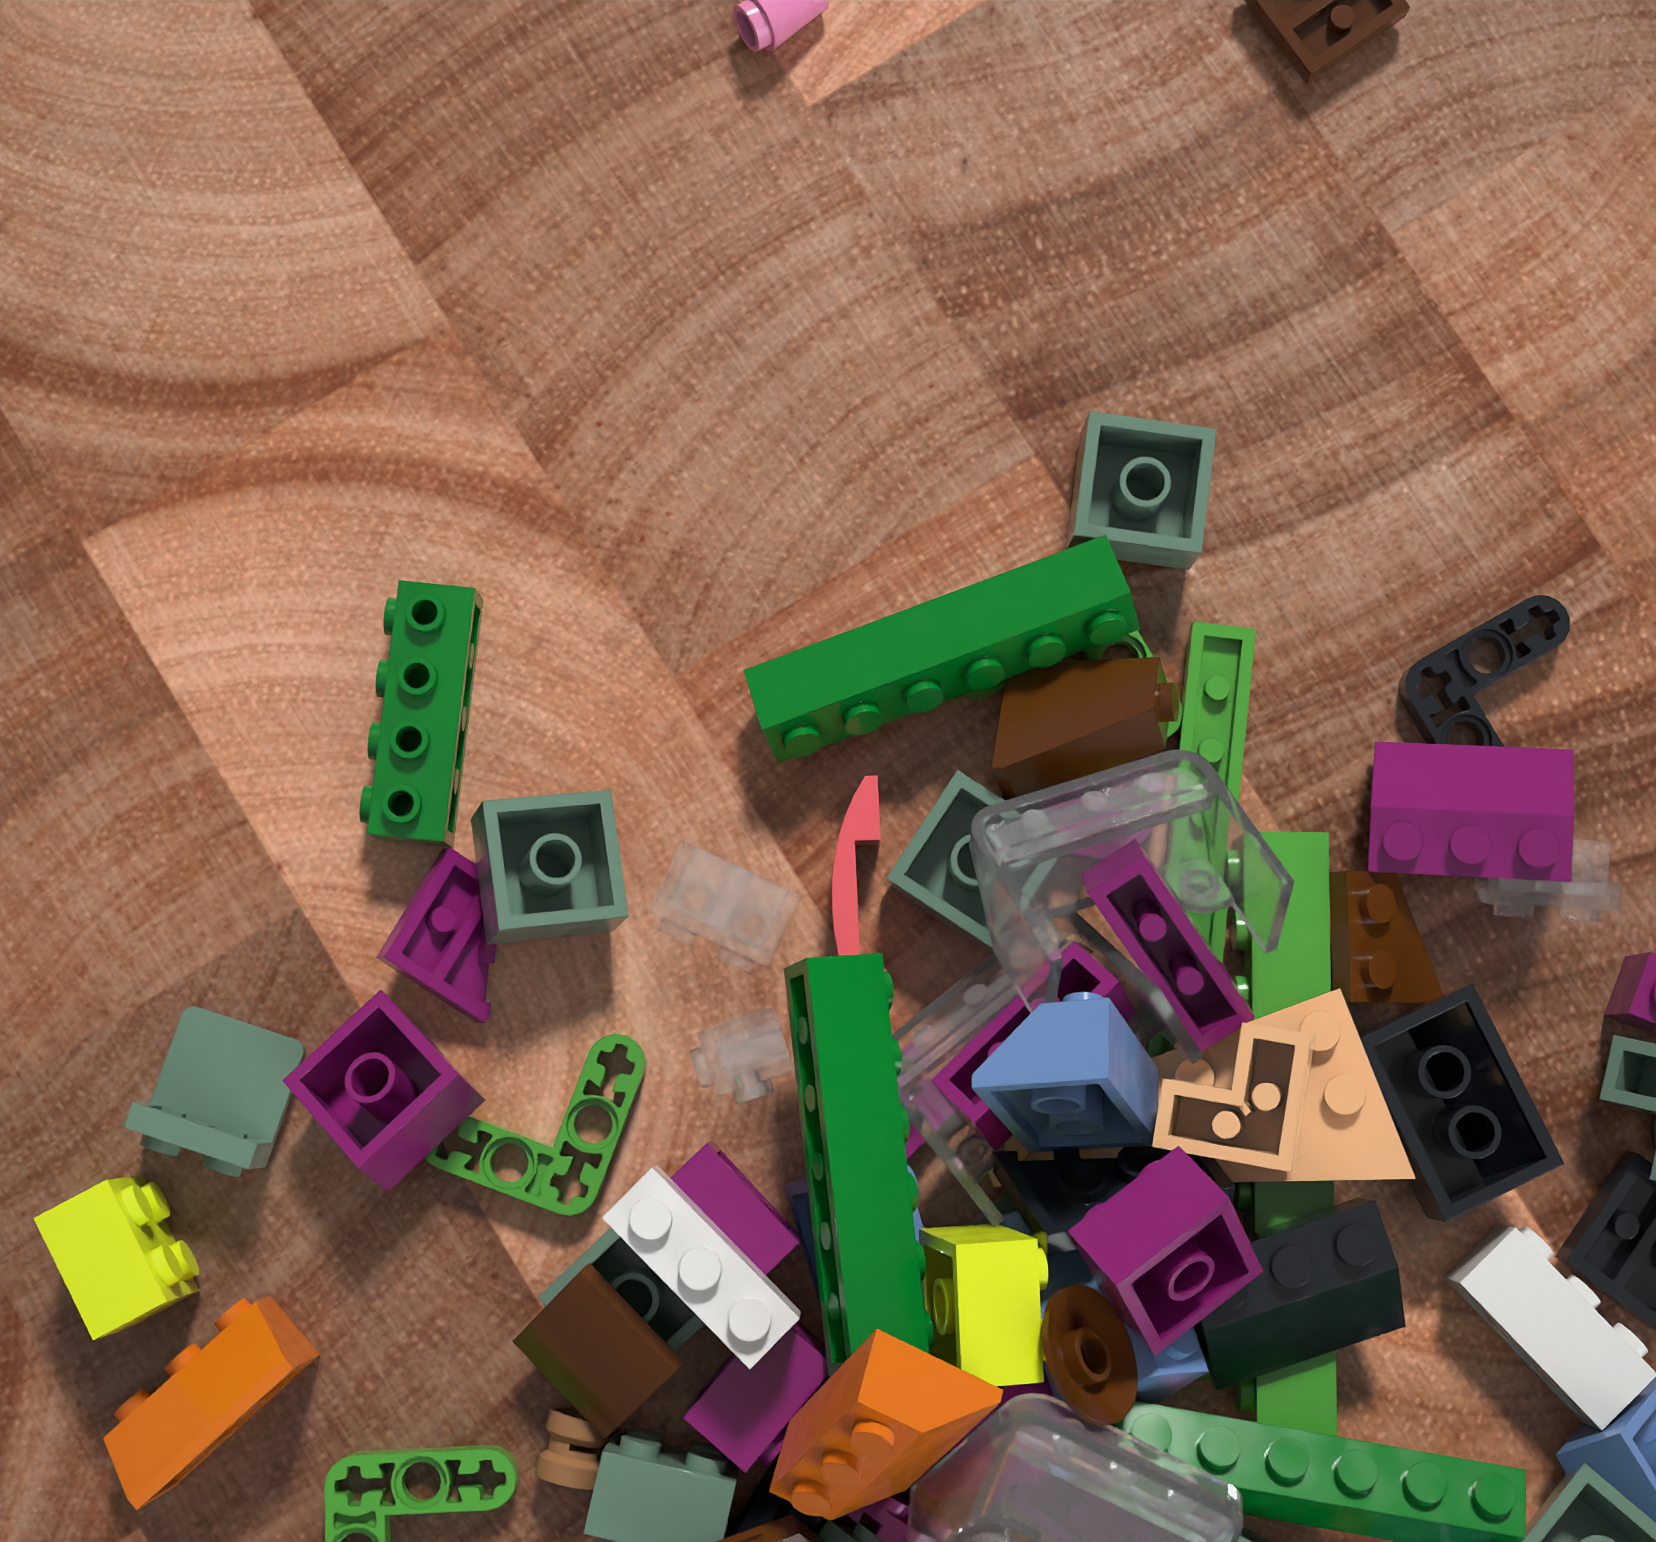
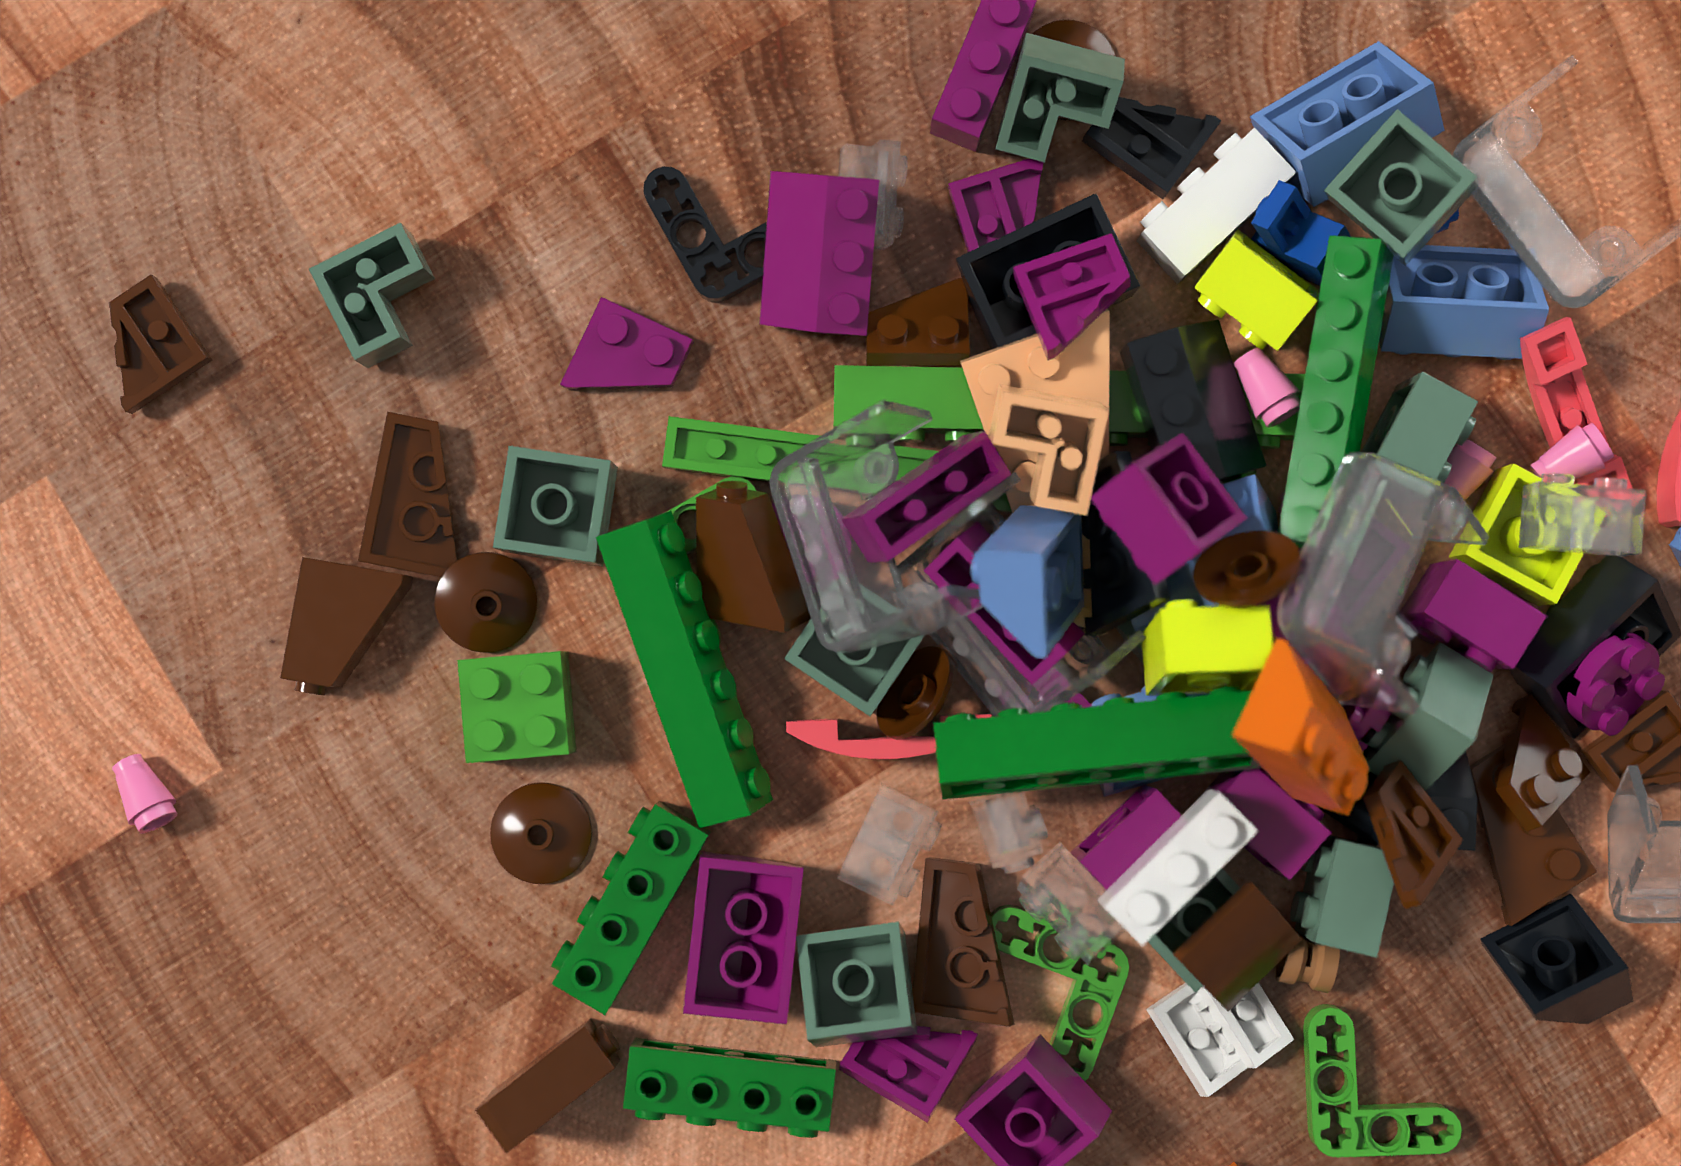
camera: 80 degrees left, 5 degrees up
none -> reddish brown slope [280,557,413,695]
none -> sand green brick [309,222,435,368]
none -> reddish brown wing [358,412,457,577]
none -> reddish brown dish [435,552,537,653]
none -> bright green brick [457,651,577,763]
none -> reddish brown slope [475,1018,620,1153]
none -> reddish brown dish [490,782,592,884]
none -> green brick [551,801,712,1015]
none -> magenta wing [560,297,694,390]
none -> magenta slope [683,852,804,1024]
none -> reddish brown dish [876,646,954,739]
none -> reddish brown wing [912,857,1015,1027]
none -> magenta wing [948,158,1044,252]
none -> magenta wing [1013,233,1130,360]
none -> clear brick [1017,842,1126,965]
none -> white slope [1146,983,1294,1097]
none -> neon yellow brick [1194,229,1318,351]
none -> bright pink cone [1234,348,1301,428]
none -> blue brick [1251,180,1351,286]

